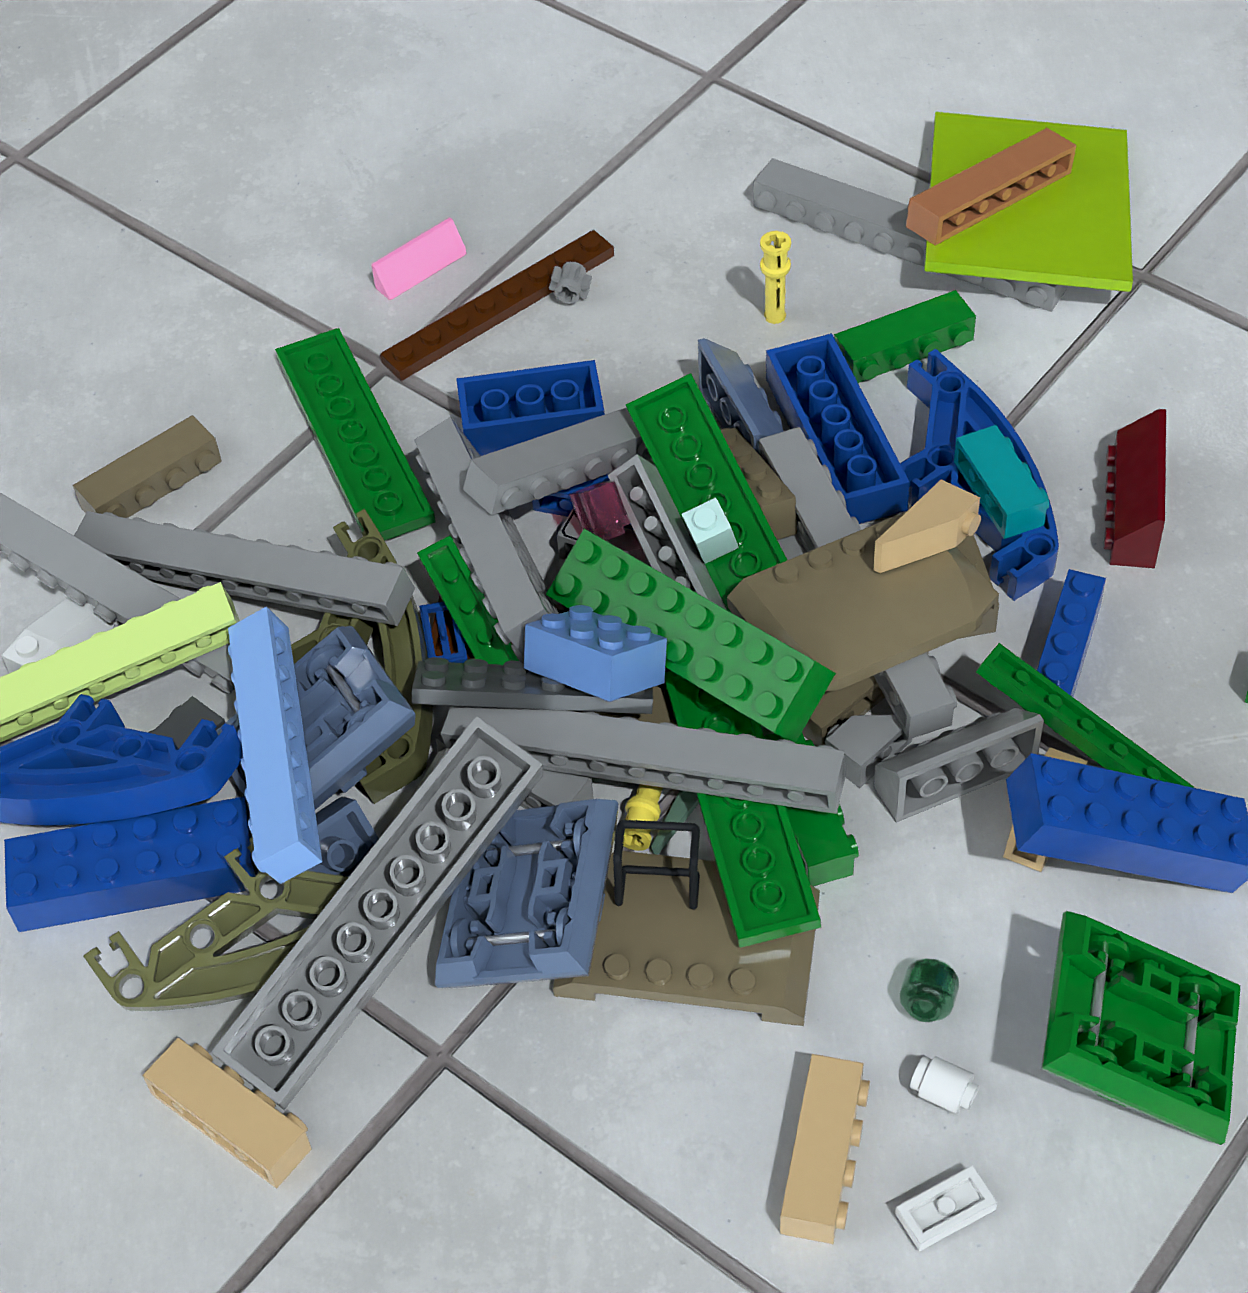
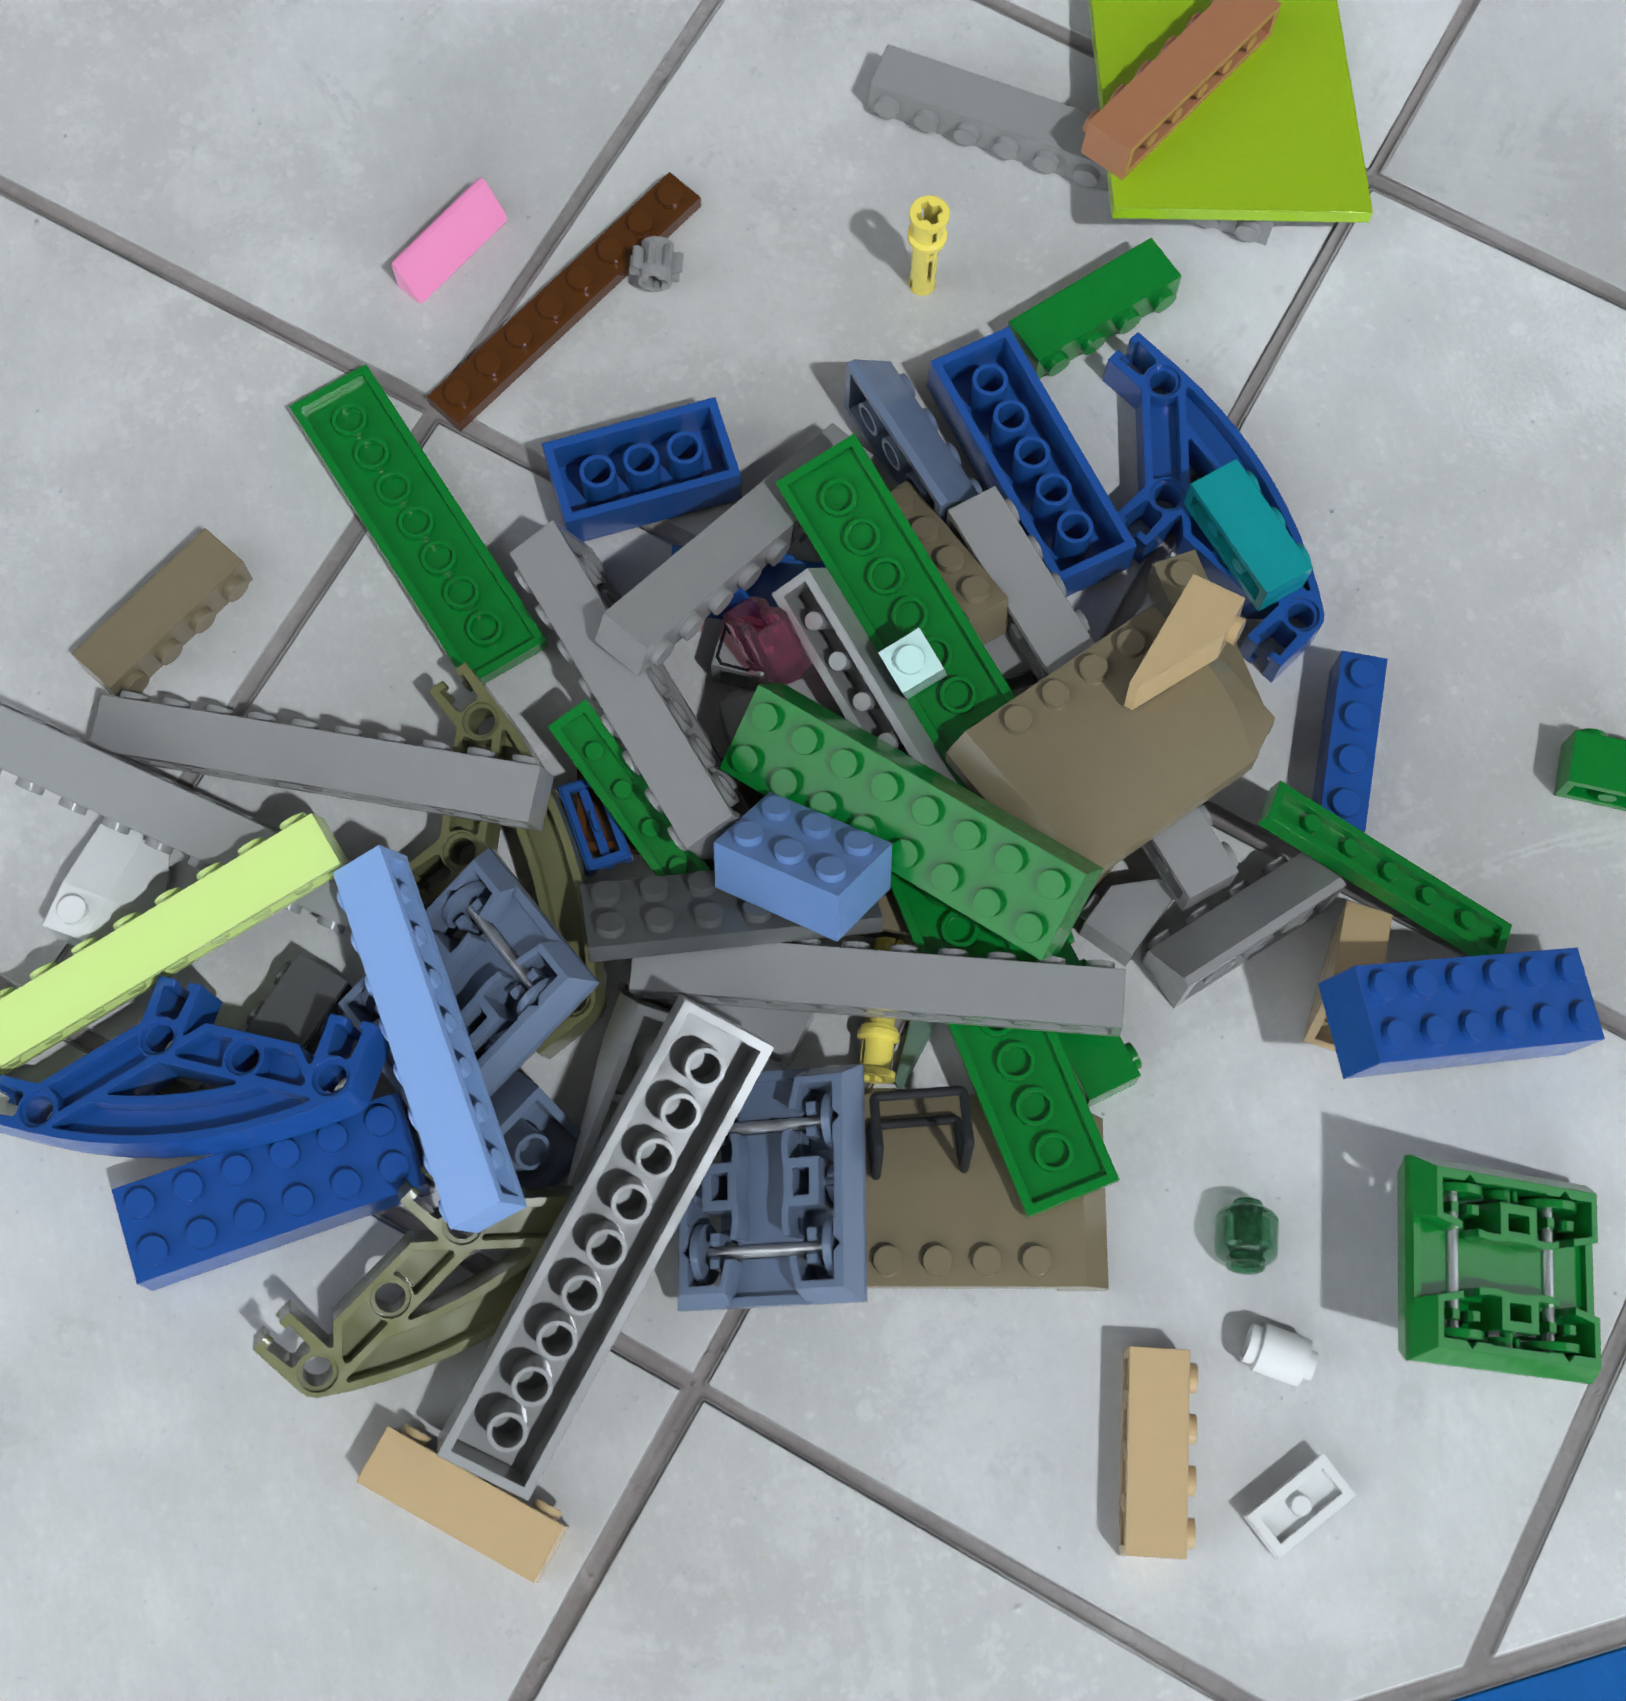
camera: 15 degrees left, 20 degrees up
dark red slope [1103,409,1166,569] -> none

